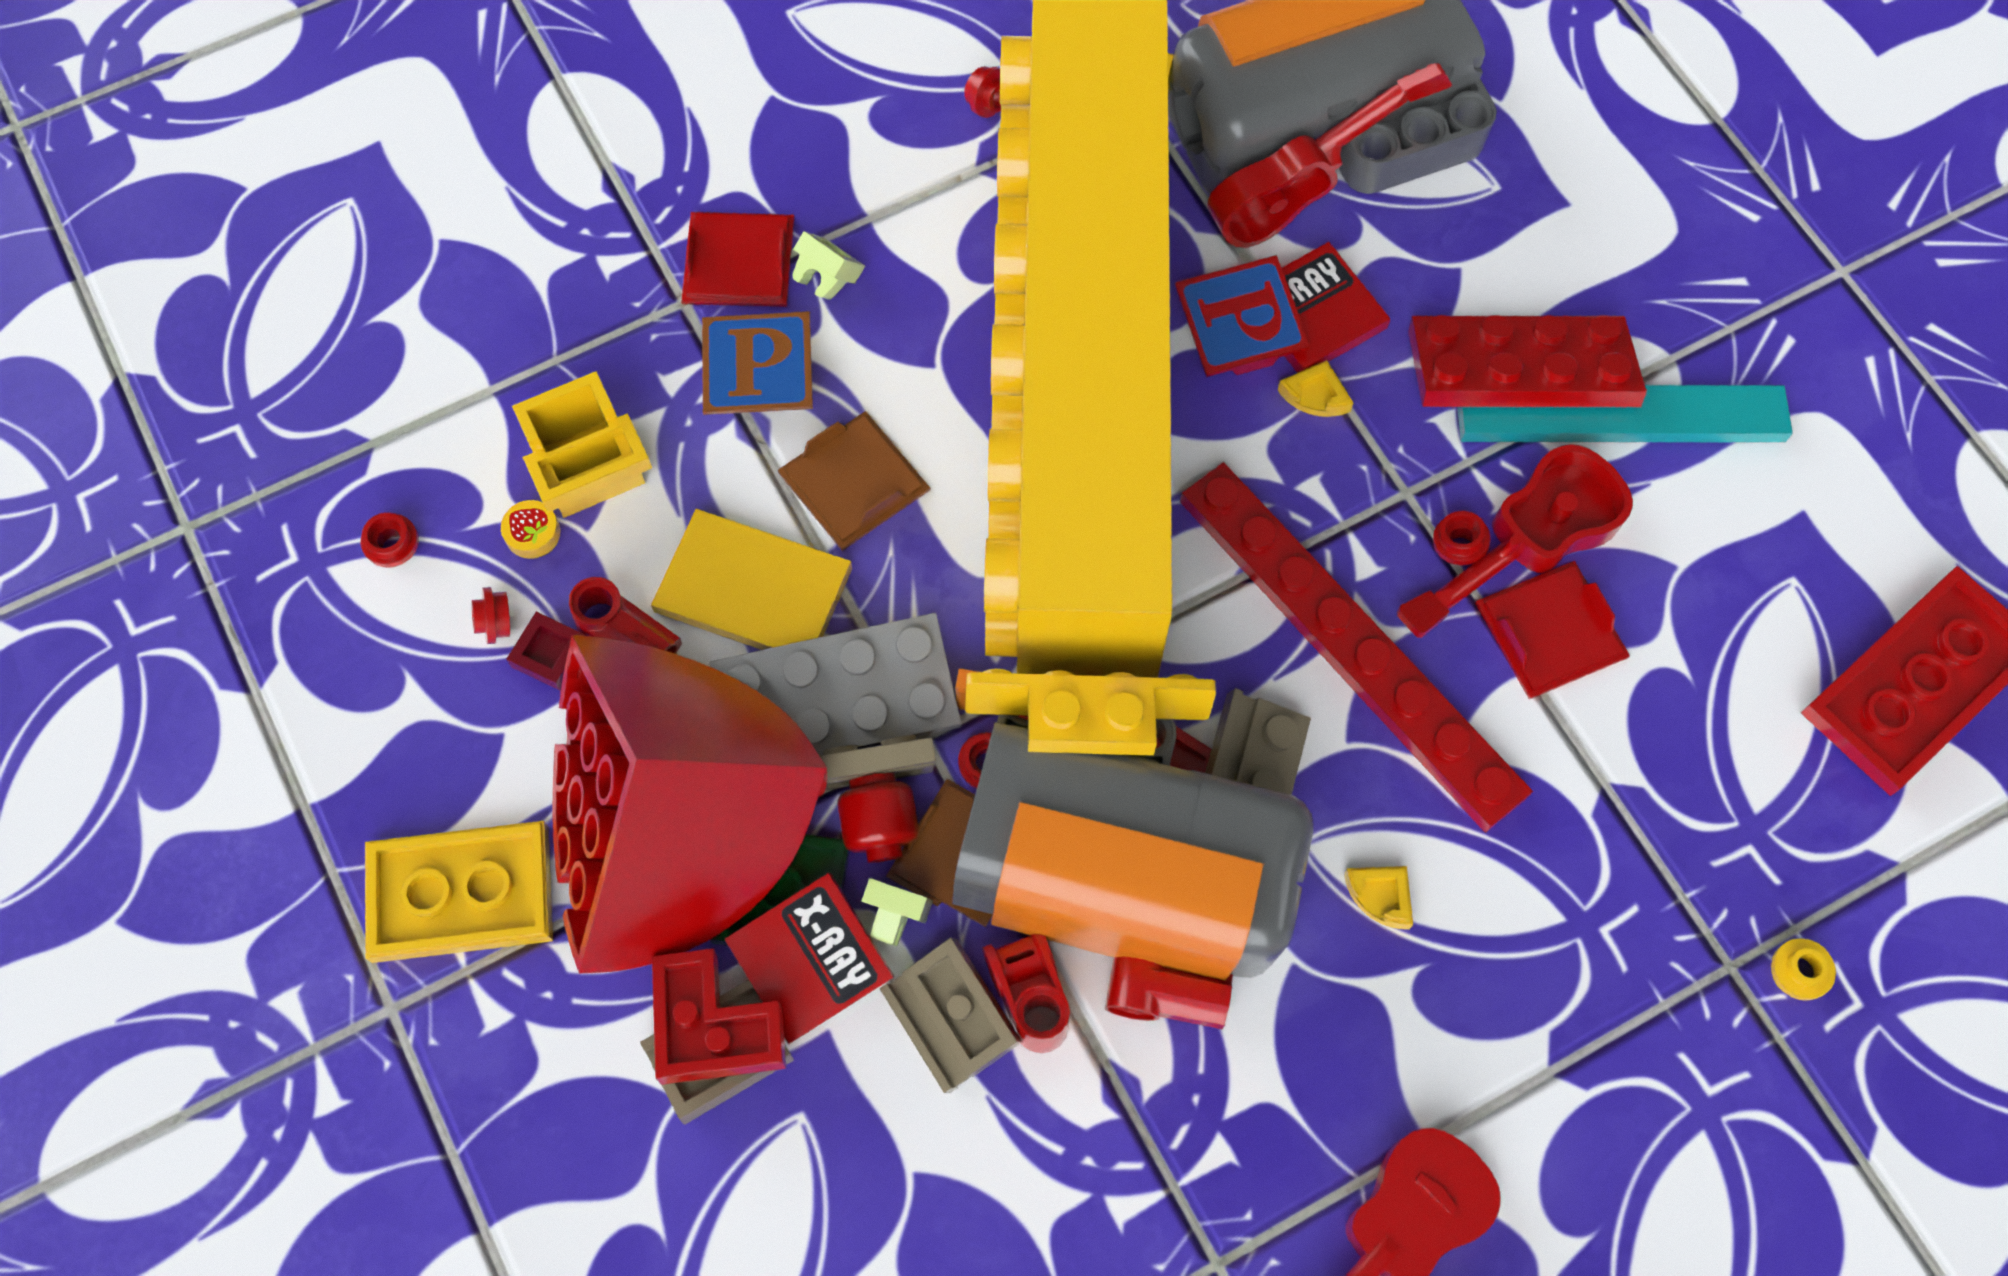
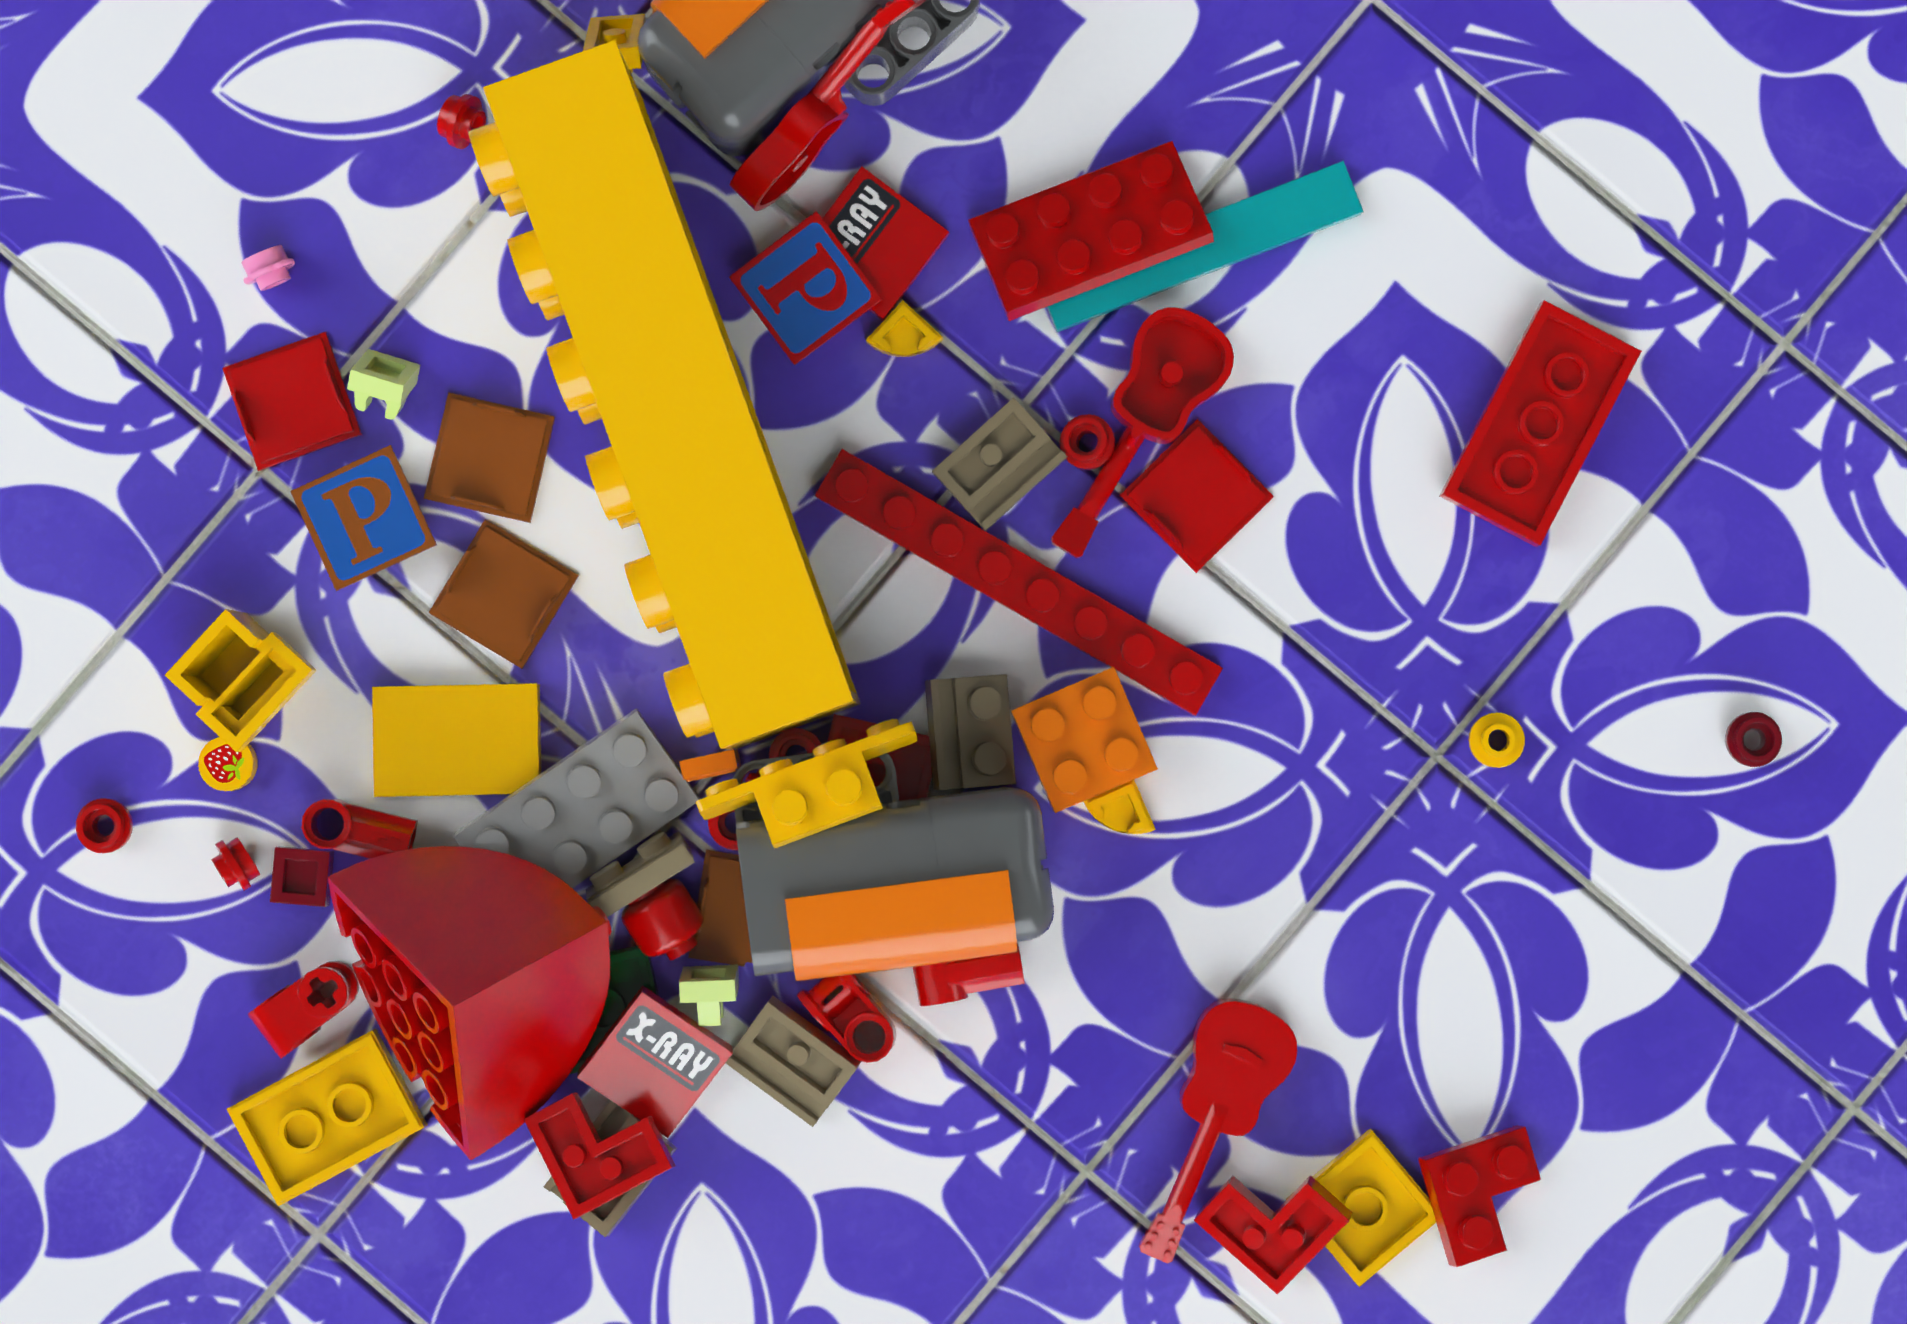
camera: 20 degrees left, 20 degrees up
none -> bright pink plate [241,245,295,291]
none -> red piece [248,961,359,1059]
none -> dark orange piece [423,392,555,523]
none -> dark tan plate [932,397,1067,531]
none -> orange brick [1010,667,1158,813]

